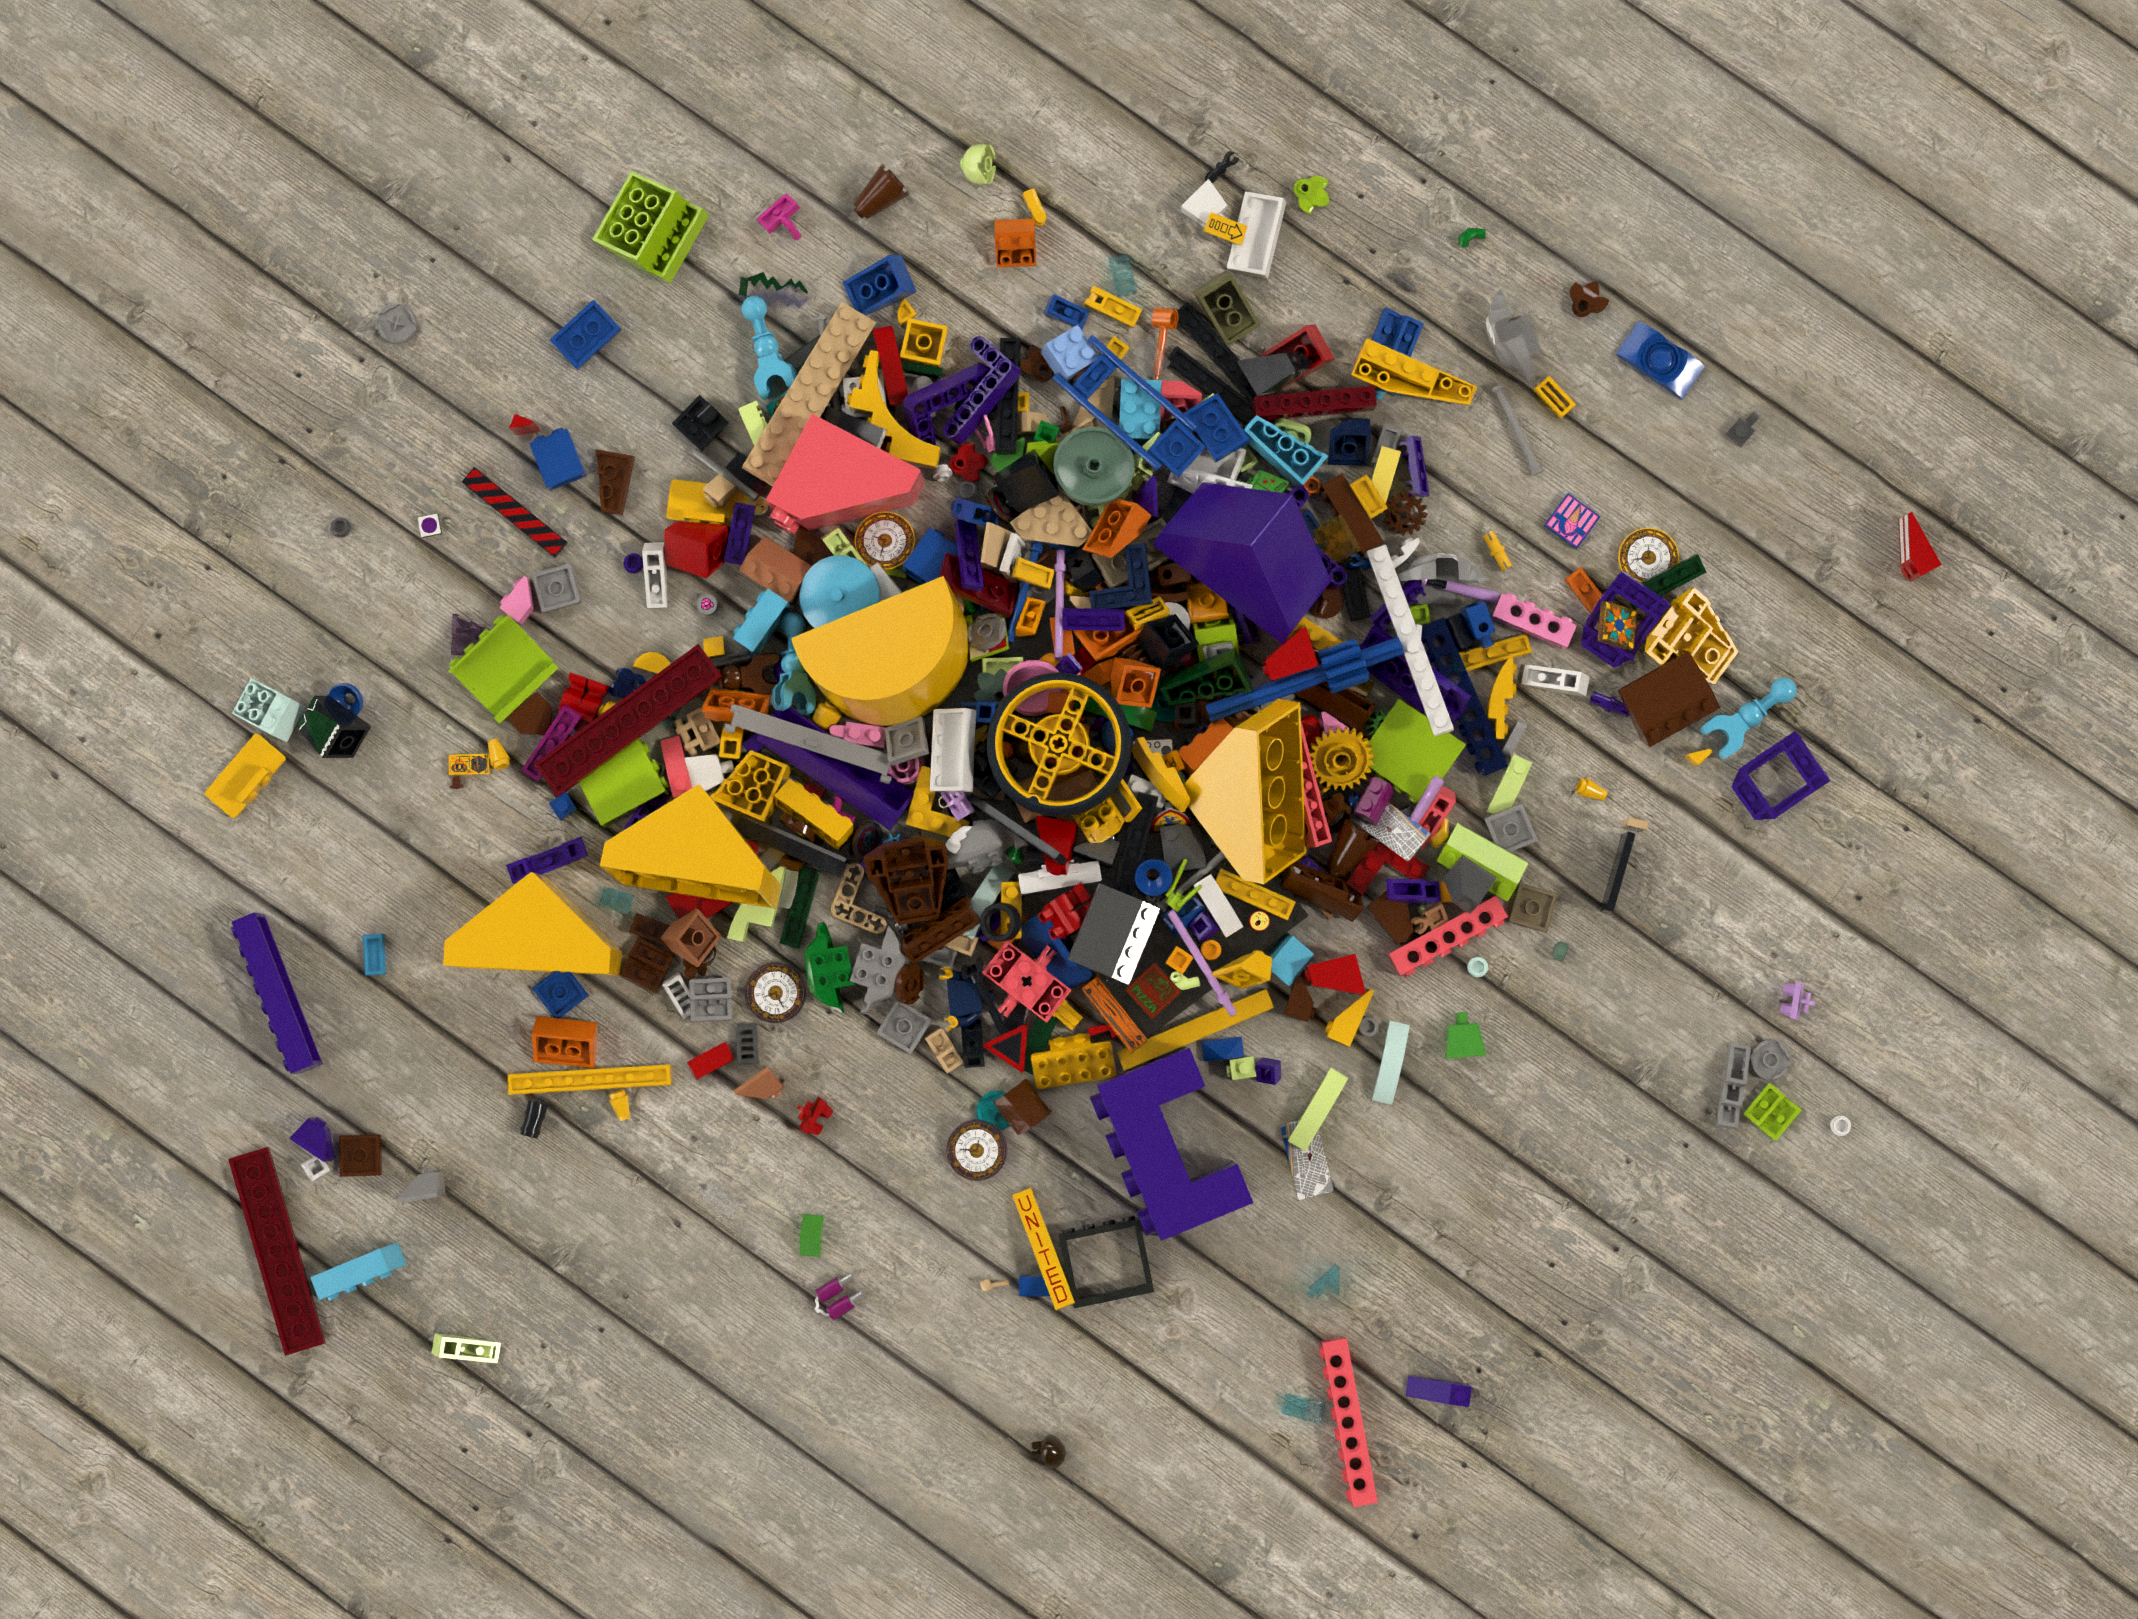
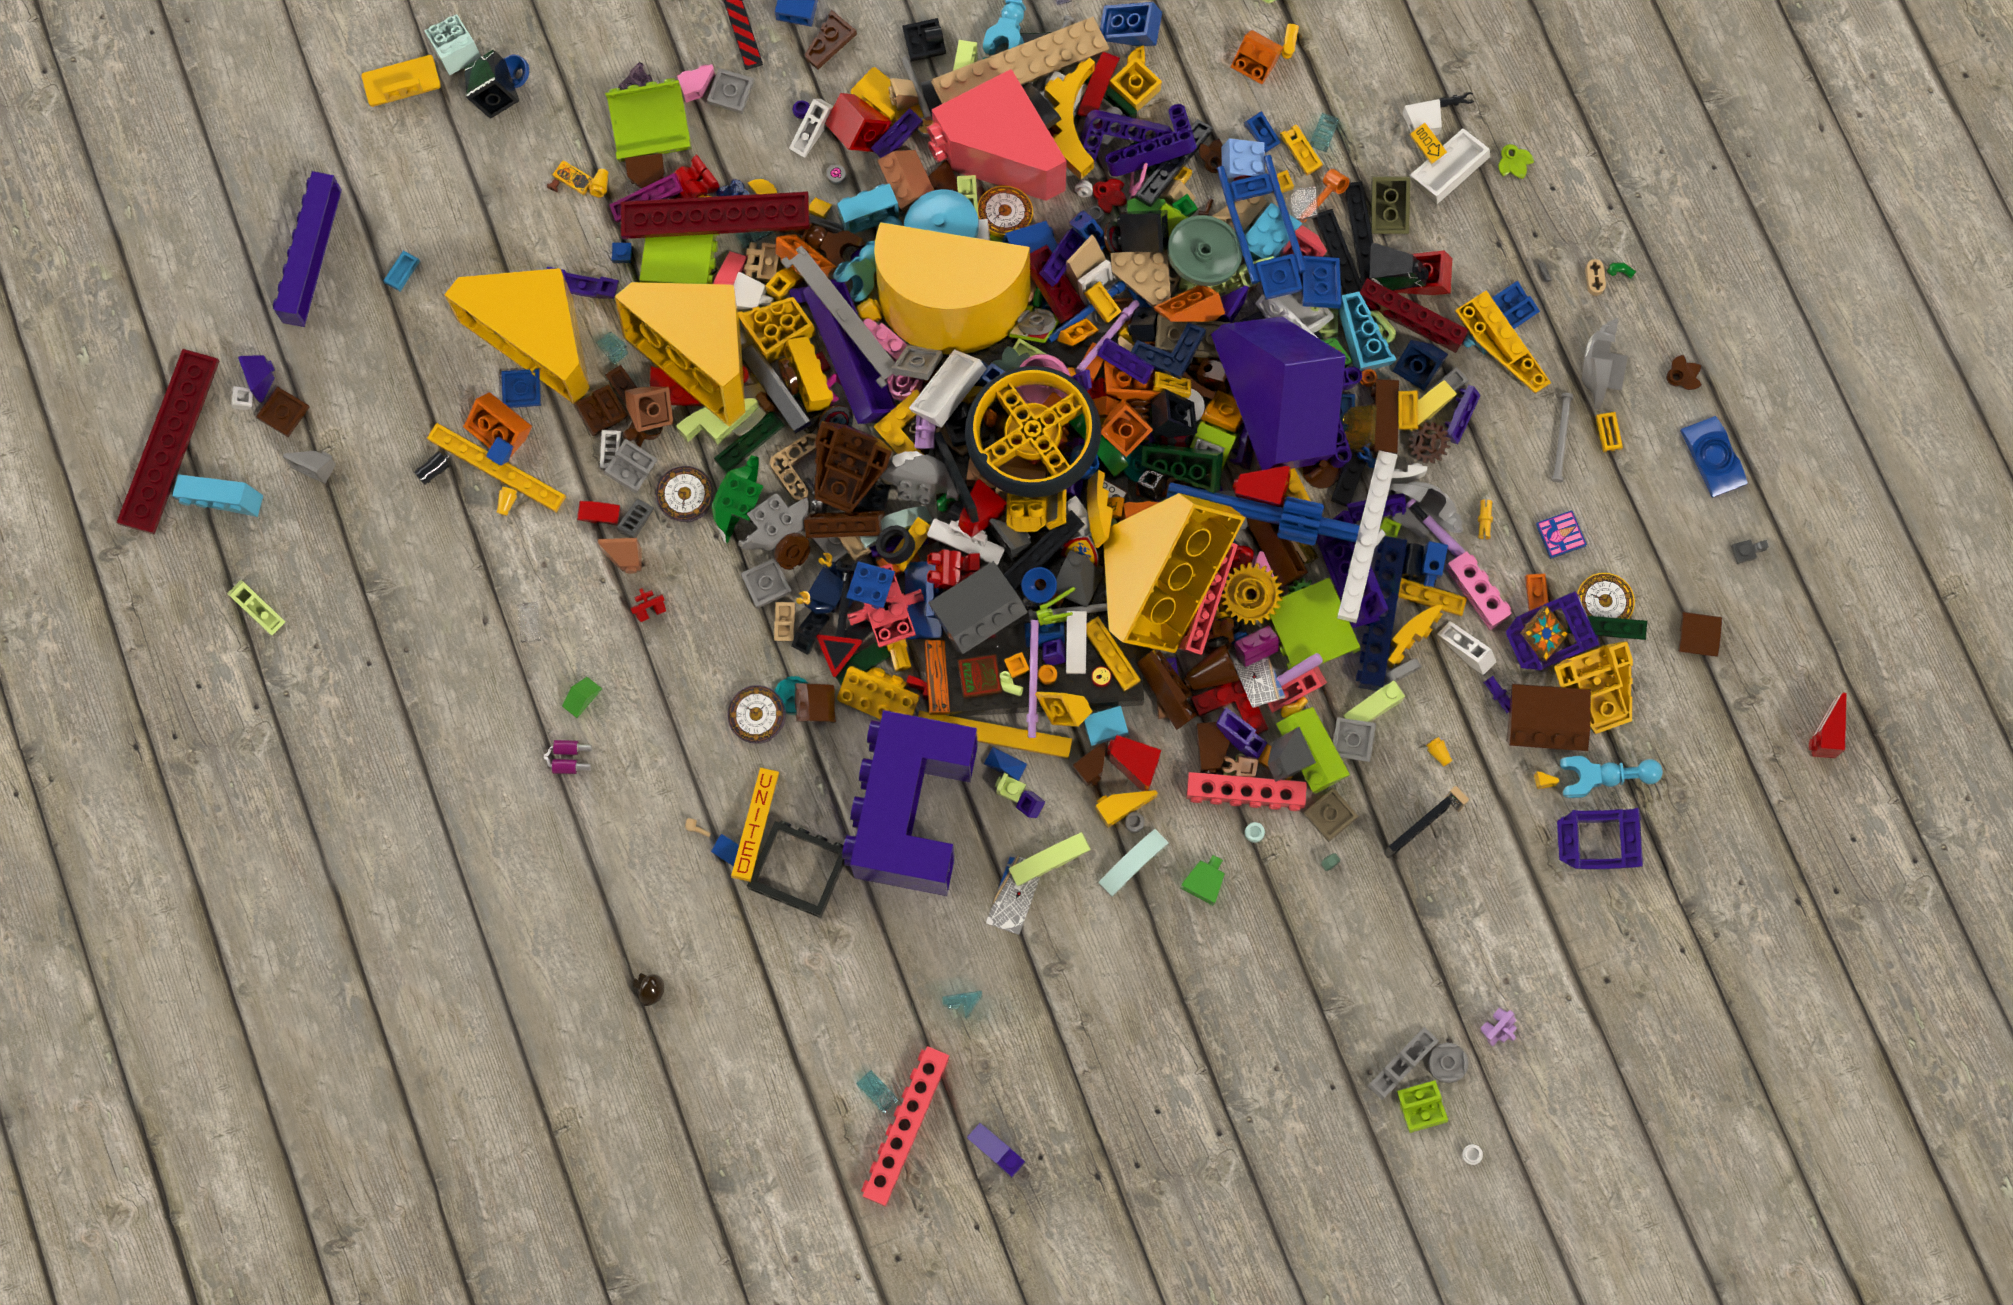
camera: 30 degrees right, 10 degrees down
none -> blue slope [486,437,514,466]
none -> blue hinge [846,561,895,609]
none -> tan beam [1585,259,1606,296]
none -> reddish brown slope [1678,612,1722,657]

